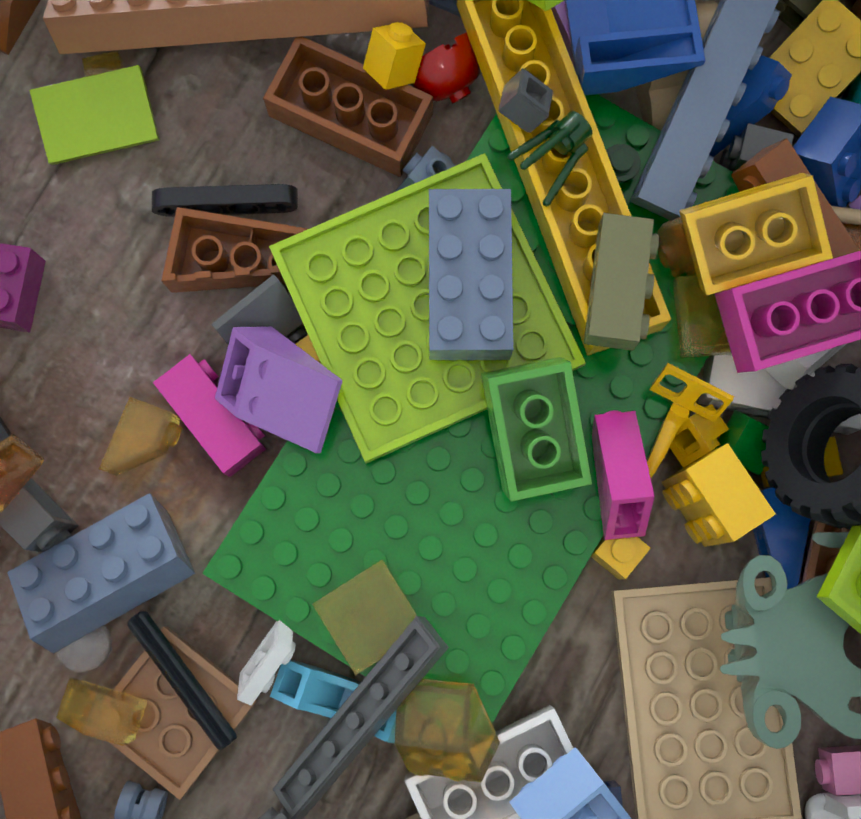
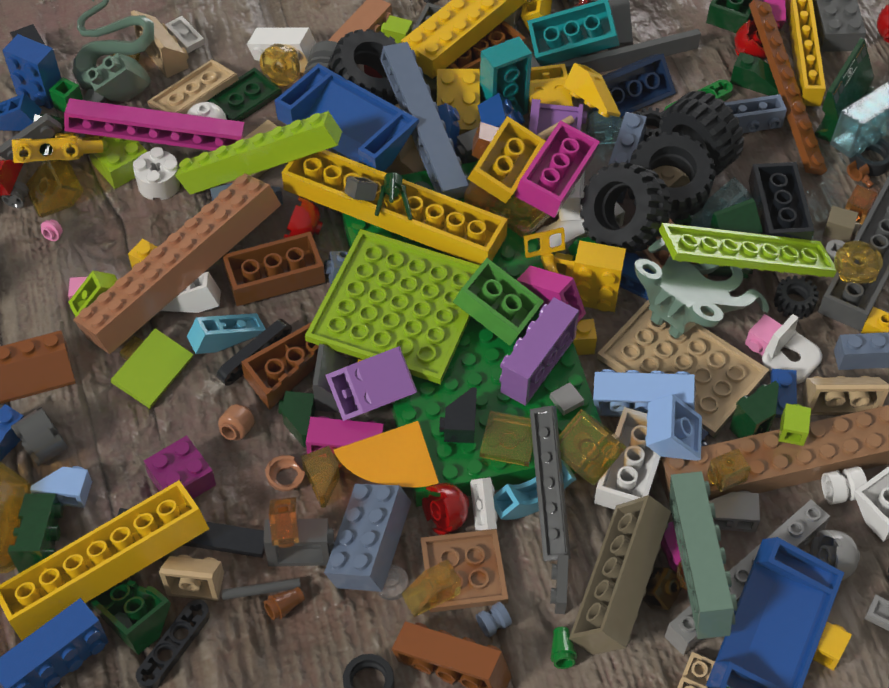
camera: 45 degrees left, 25 degrees down
black axle [127,611,237,750] -> none
yellow brick [363,22,426,90] -> none
sand blue brick [429,189,513,360] -> none
olive brick [584,213,659,351] -> none
none -> white slope [160,272,221,313]
none -> medium azure slope [187,313,266,354]
none -> nougat head [218,404,255,441]
none -> nougat piece [265,455,305,492]
none -> dark green slope [278,391,316,448]
none -> light orange sticker [333,421,439,488]
none -> red cylinder [422,483,469,535]
none -> black slope [439,387,477,443]
none -> medium lavender brick [499,297,579,406]
none -> light grey tile [549,383,584,416]
none -> light blue brick [593,369,696,417]

